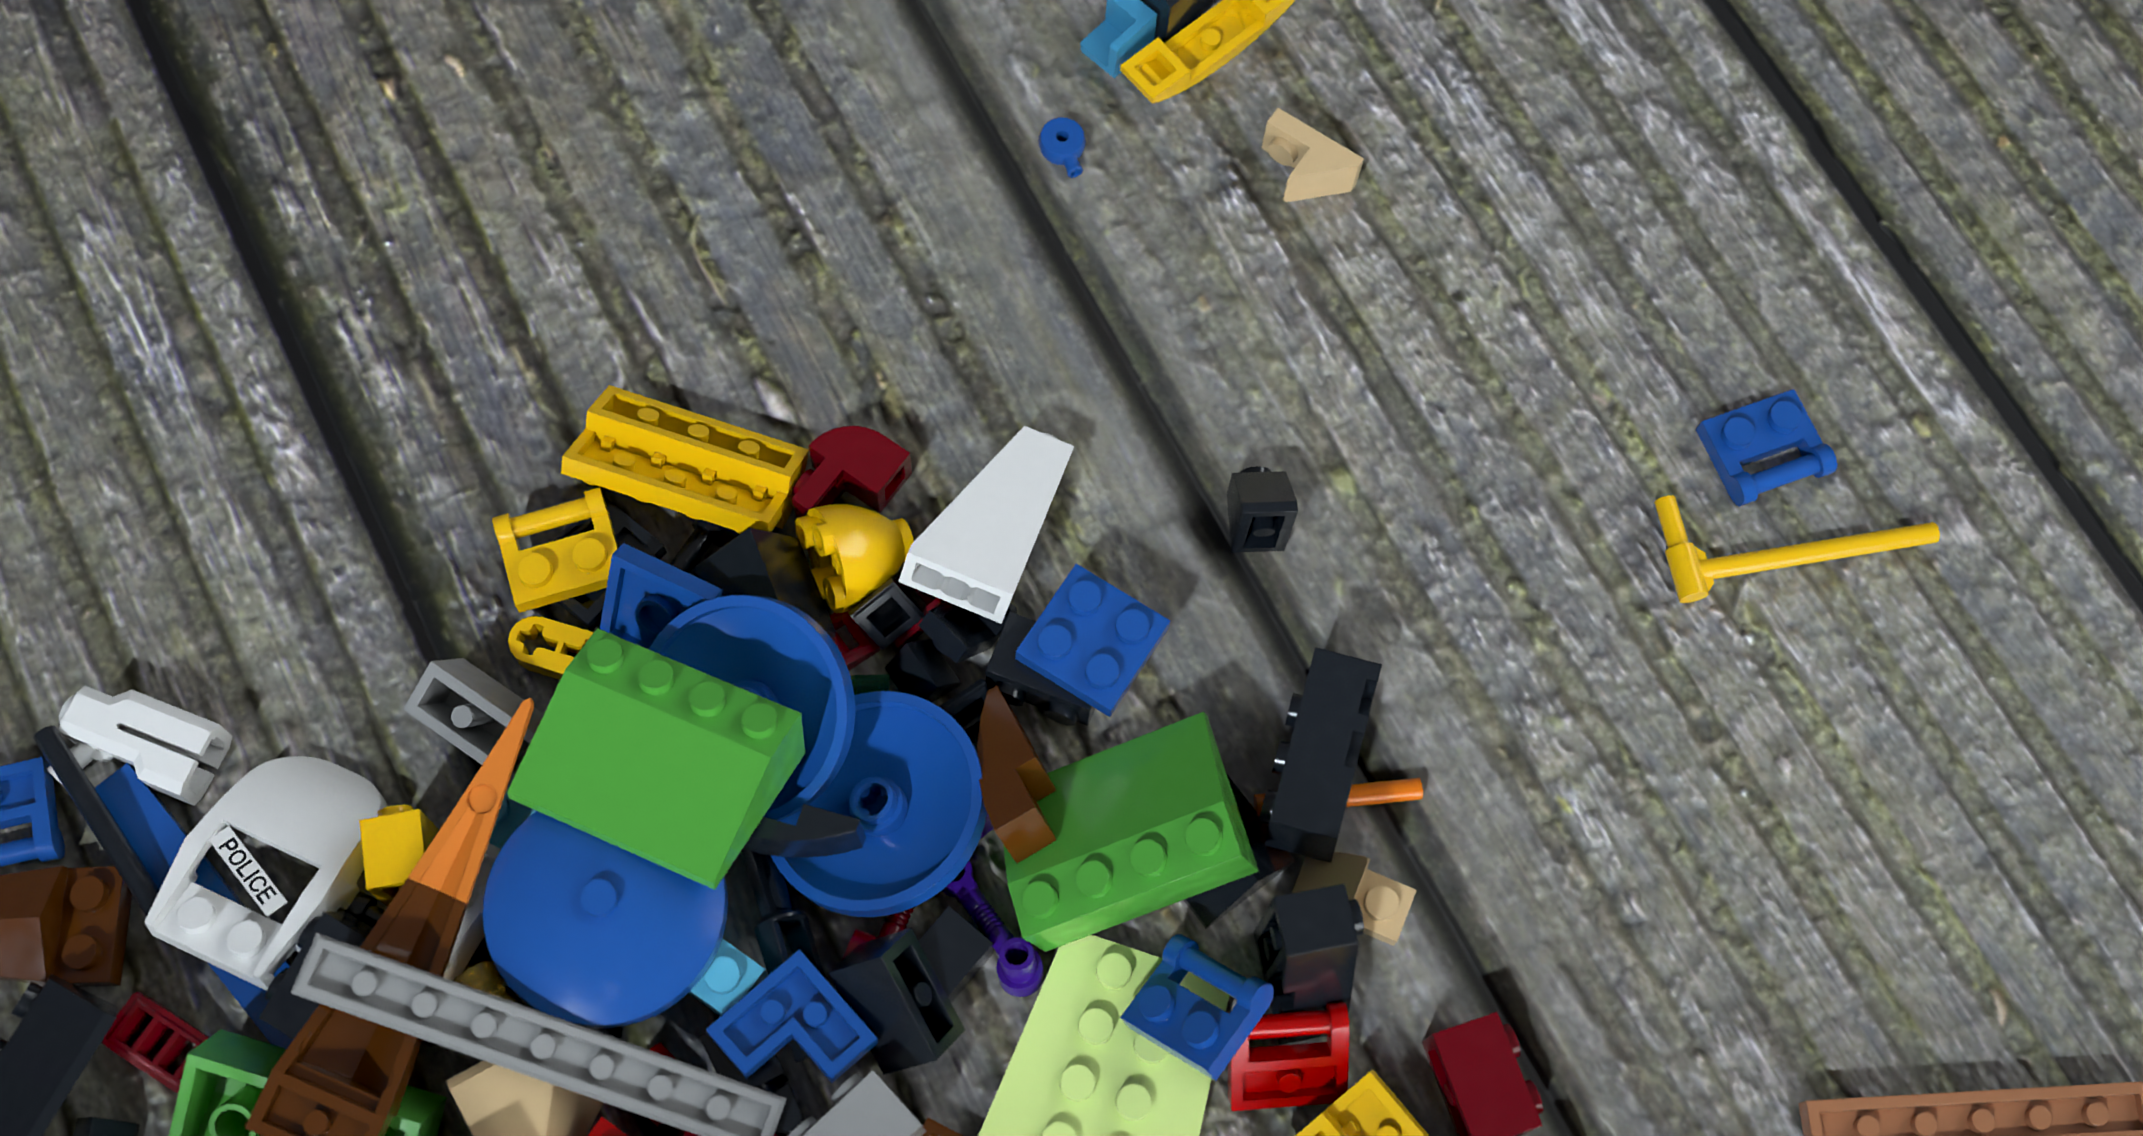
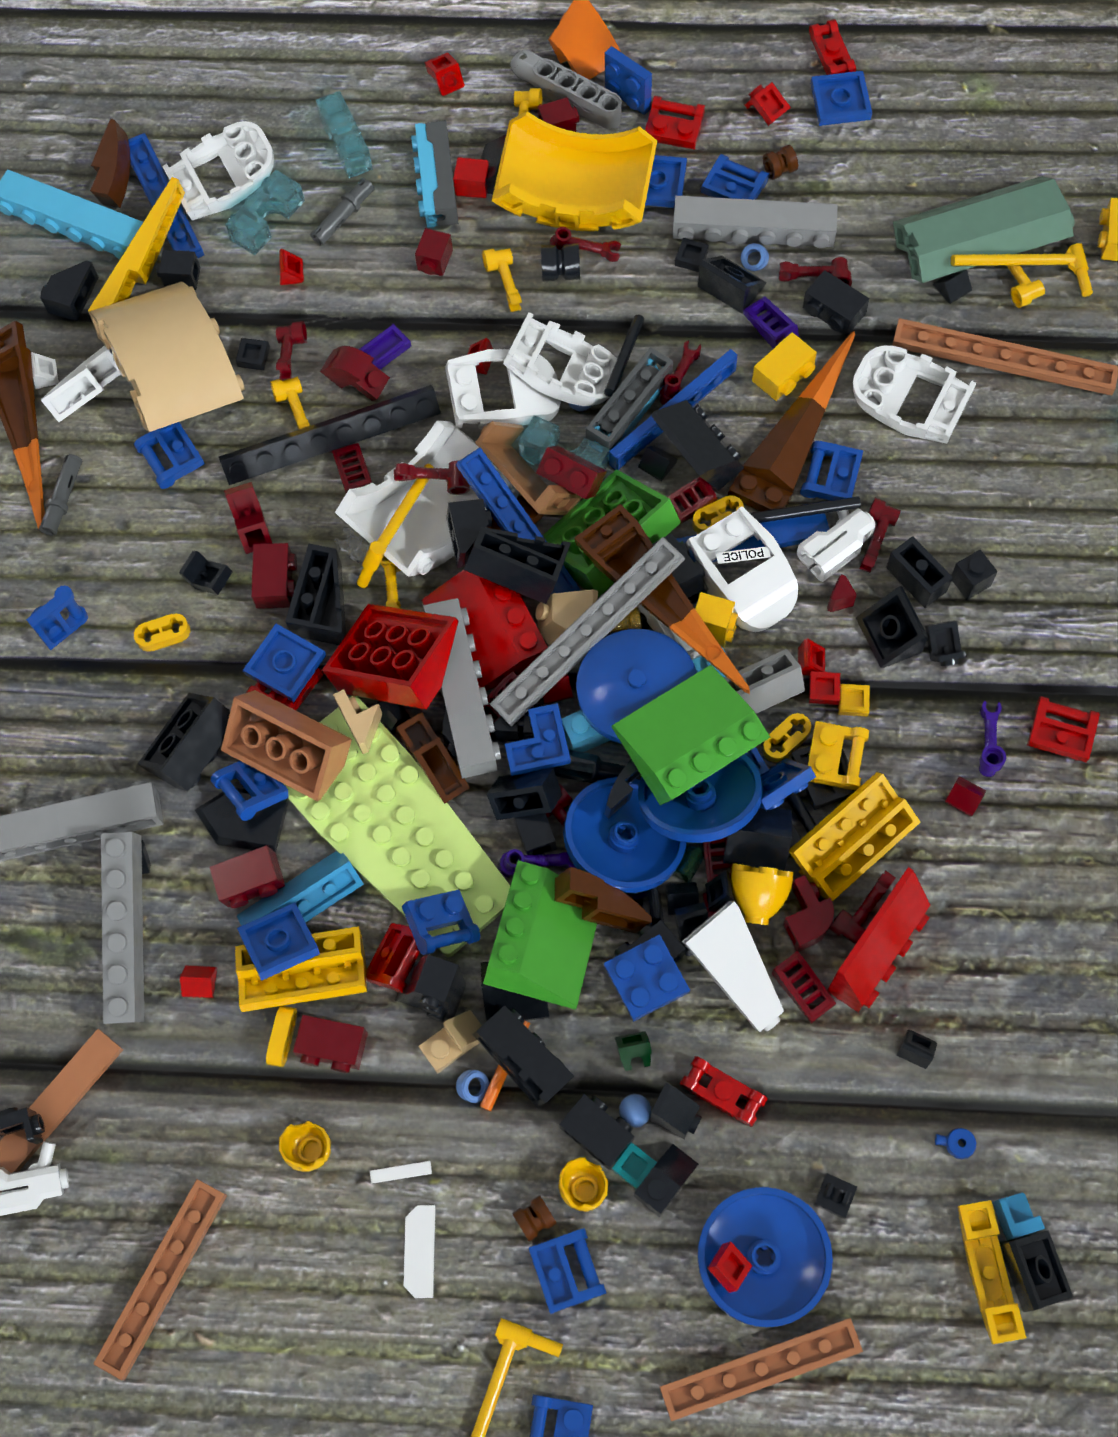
camera: 130 degrees right, 0 degrees up
tan slope [1262,108,1364,202] -> none
none -> yellow hair [279,1121,331,1172]
none -> white sticker [370,1161,432,1184]
none -> white piece [403,1205,436,1298]
none -> medium blue piece [456,1070,489,1103]
none -> reddish brown wheel [512,1195,557,1242]
none -> blue plate [529,1228,607,1314]
none -> yellow hair [558,1157,608,1212]
none -> black brick [559,1094,634,1171]
none -> teal plate [612,1142,657,1190]
none -> dark green tile [615,1031,652,1071]
none -> medium blue piece [619,1094,651,1128]
none -> black slope [634,1144,699,1217]
none -> nougat plate [660,1318,863,1421]
none -> red plate [679,1056,768,1127]
none -> yellow beam [692,495,744,534]
none -> blue dish [697,1187,833,1327]
none -> red plate [707,1241,752,1293]
none -> dark red slope [772,951,836,1024]
none -> red slope [798,639,825,676]
none -> red plate [809,671,841,705]
none -> black tile [814,1173,857,1219]
none -> dark red slope [827,574,857,612]
none -> red slope [827,867,930,1013]
none -> dark red brick [829,871,896,945]
none -> yellow tile [838,684,870,717]
none -> black slope [856,586,928,668]
none -> dark red brick [859,497,901,573]
none -> black brick [886,536,953,609]
none -> black slope [897,1030,937,1069]
none -> black bracket [925,620,967,666]
none -> dark red slope [945,776,986,817]
none -> black brick [951,549,998,600]
none -> dark purple brick [979,701,1006,777]
none -> red plate [1027,696,1100,763]

